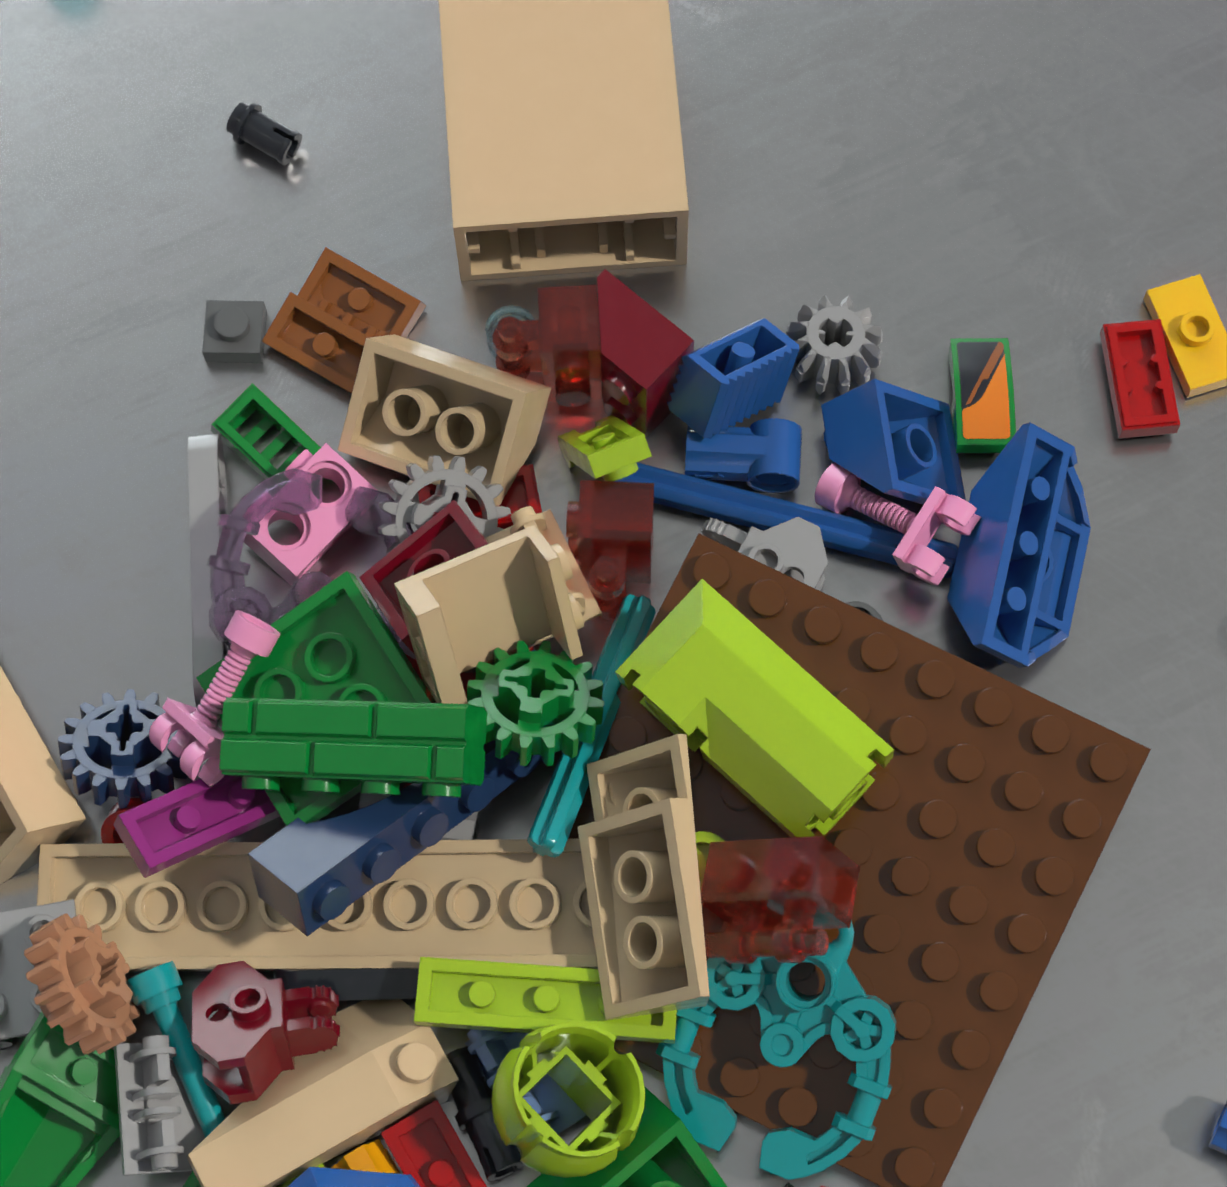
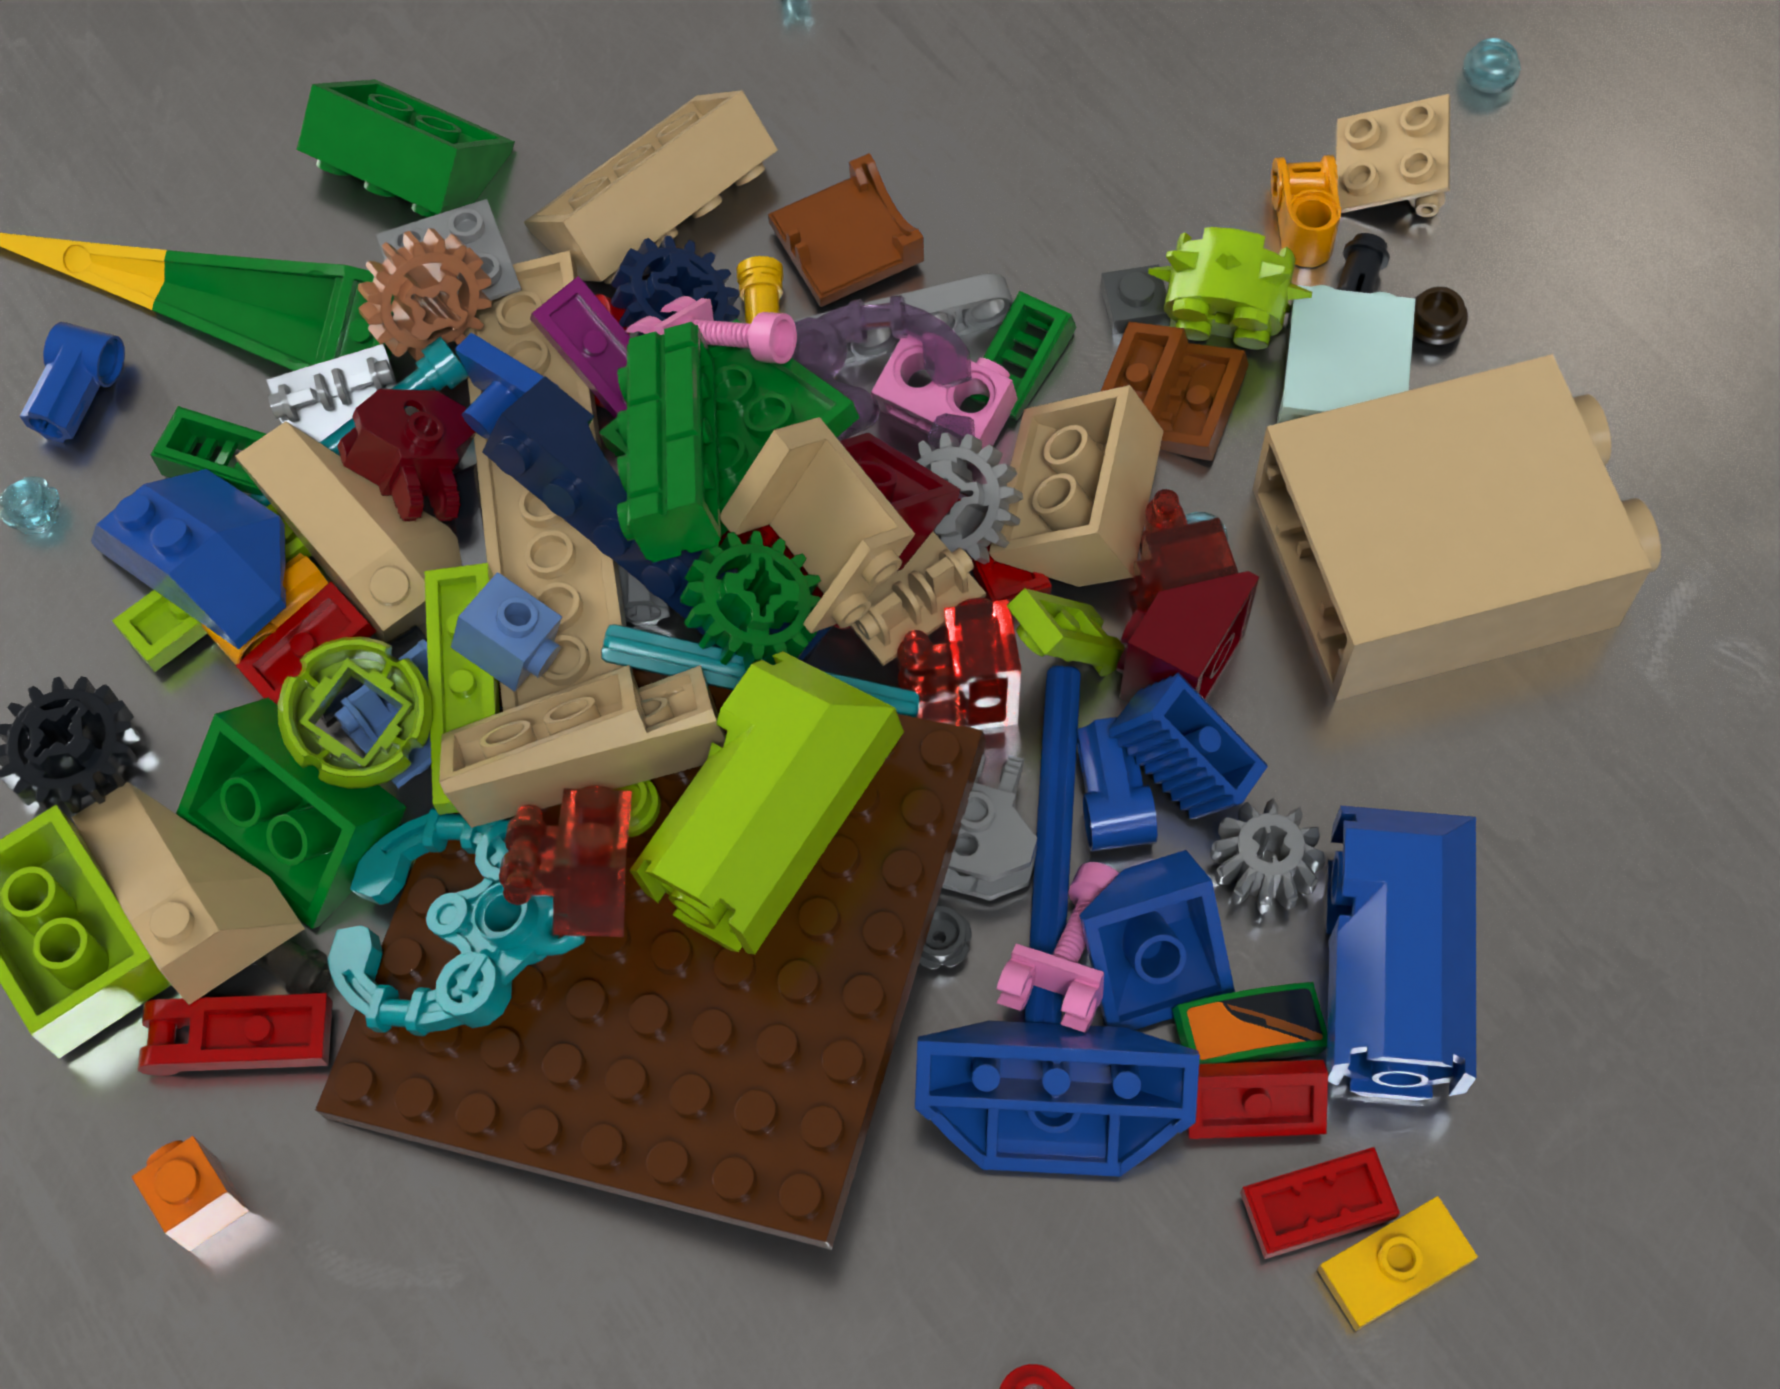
camera: 80 degrees right, 5 degrees down
none -> medium blue brick [451,572,562,692]
none -> blue tile [455,333,559,439]
none -> yellow pin [736,256,784,324]
none -> dark orange piece [768,153,924,307]
none -> lime brick [1148,227,1313,350]
none -> red plate [1186,1060,1328,1139]
none -> light orange piece [1271,155,1341,268]
none -> light aqua panel [1277,285,1415,424]
none -> blue brick [1325,805,1476,1101]
none -> tan hinge [1336,94,1450,217]
none -> dark brown plate [1413,287,1468,345]

